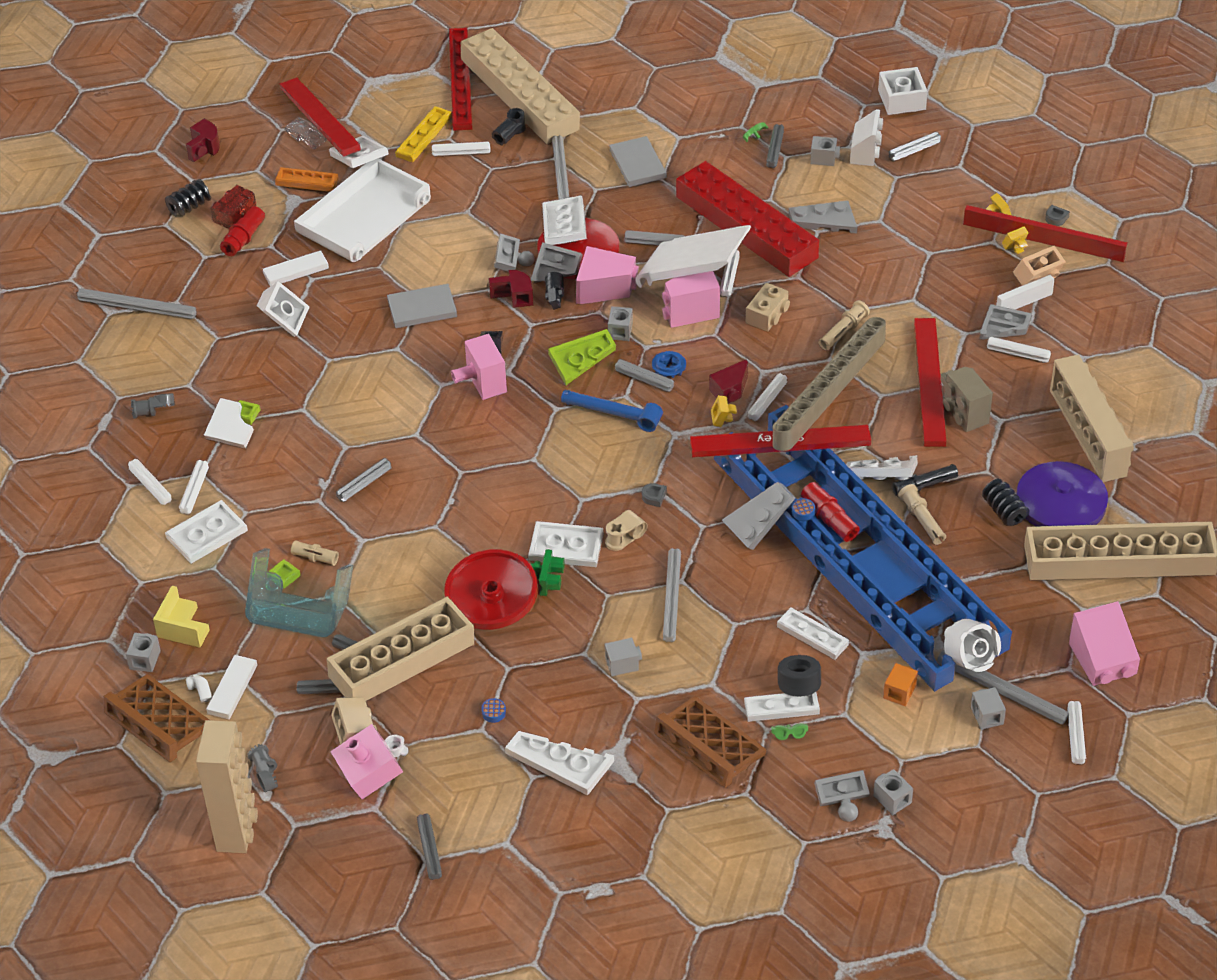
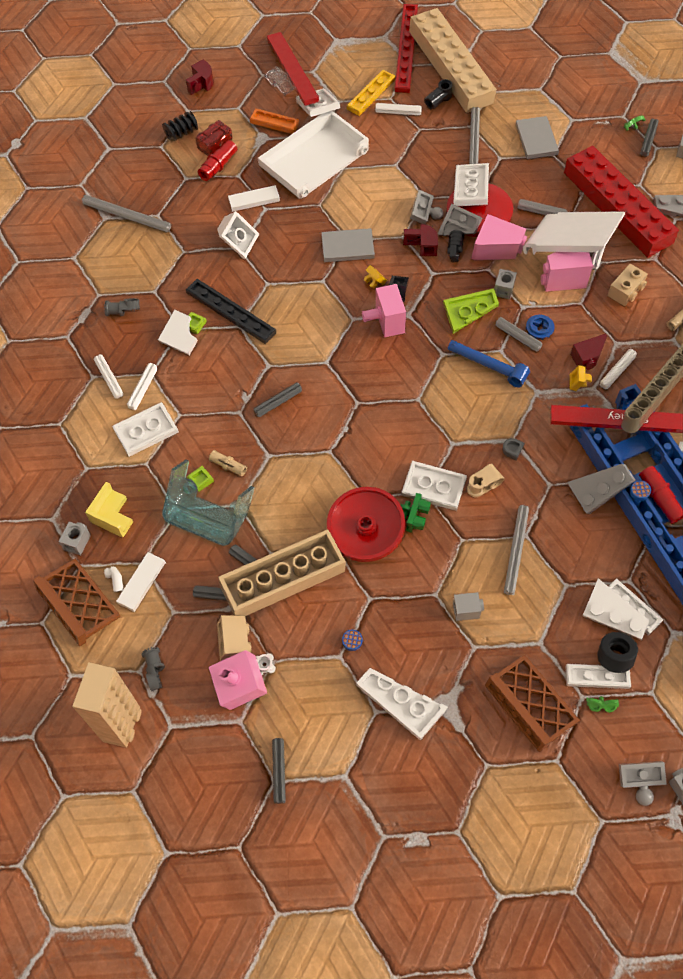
camera: 10 degrees right, 15 degrees up
none -> black tile [186,279,277,344]
none -> yellow tile [364,265,388,289]
none -> white wing [583,579,650,640]

